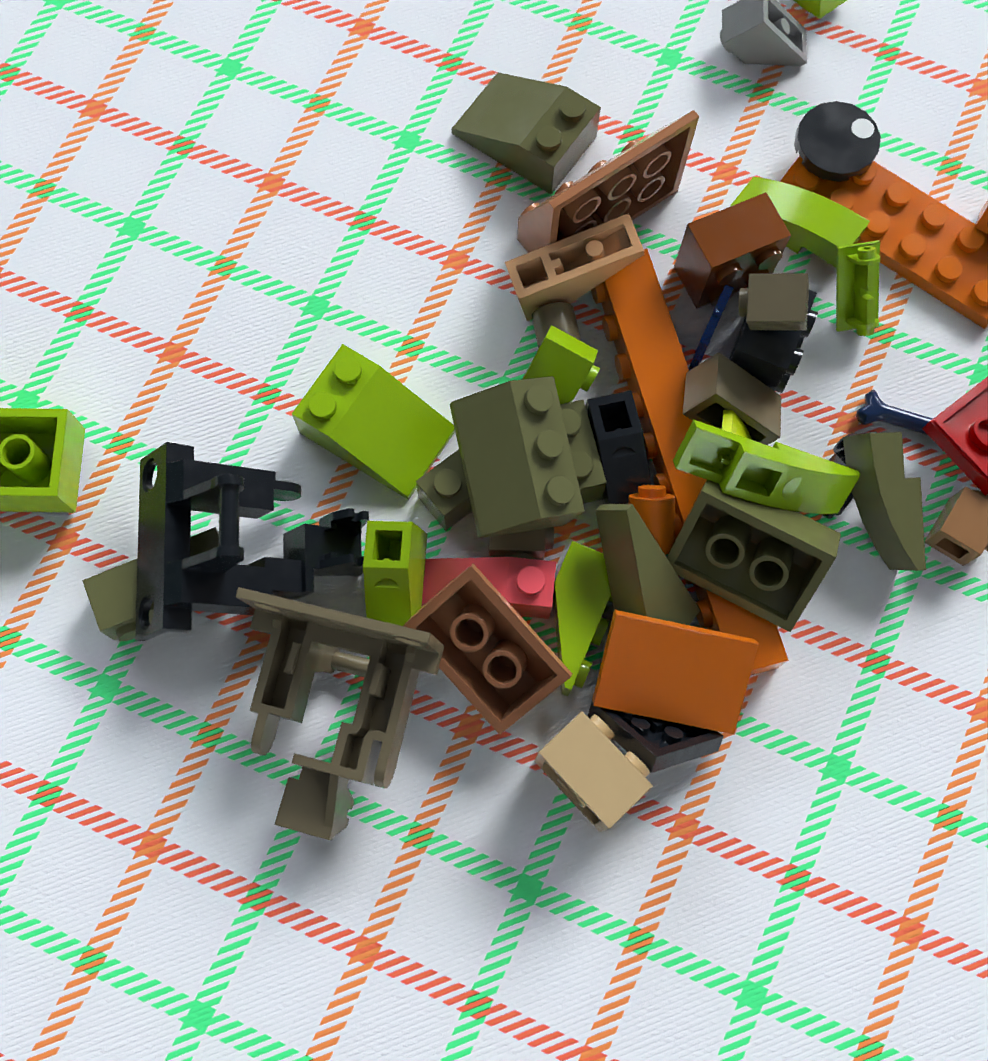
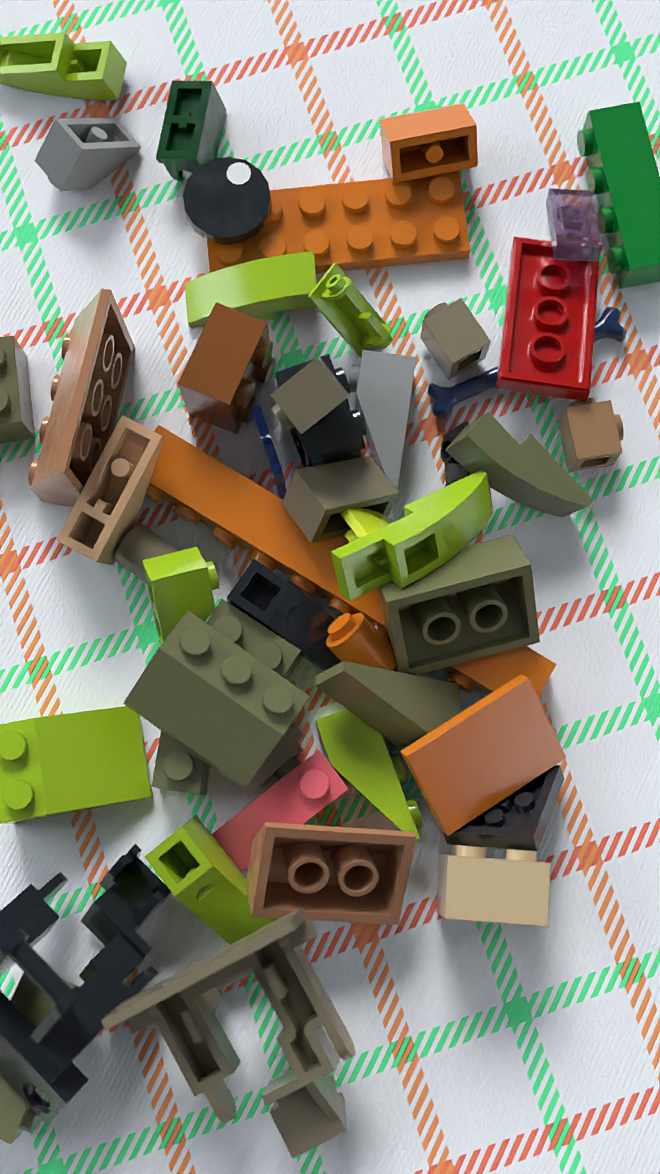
camera: 40 degrees left, 5 degrees up
none -> dark green hinge [156,80,227,182]
none -> light grey slope [349,350,416,490]
none -> dark tan brick [420,298,491,380]

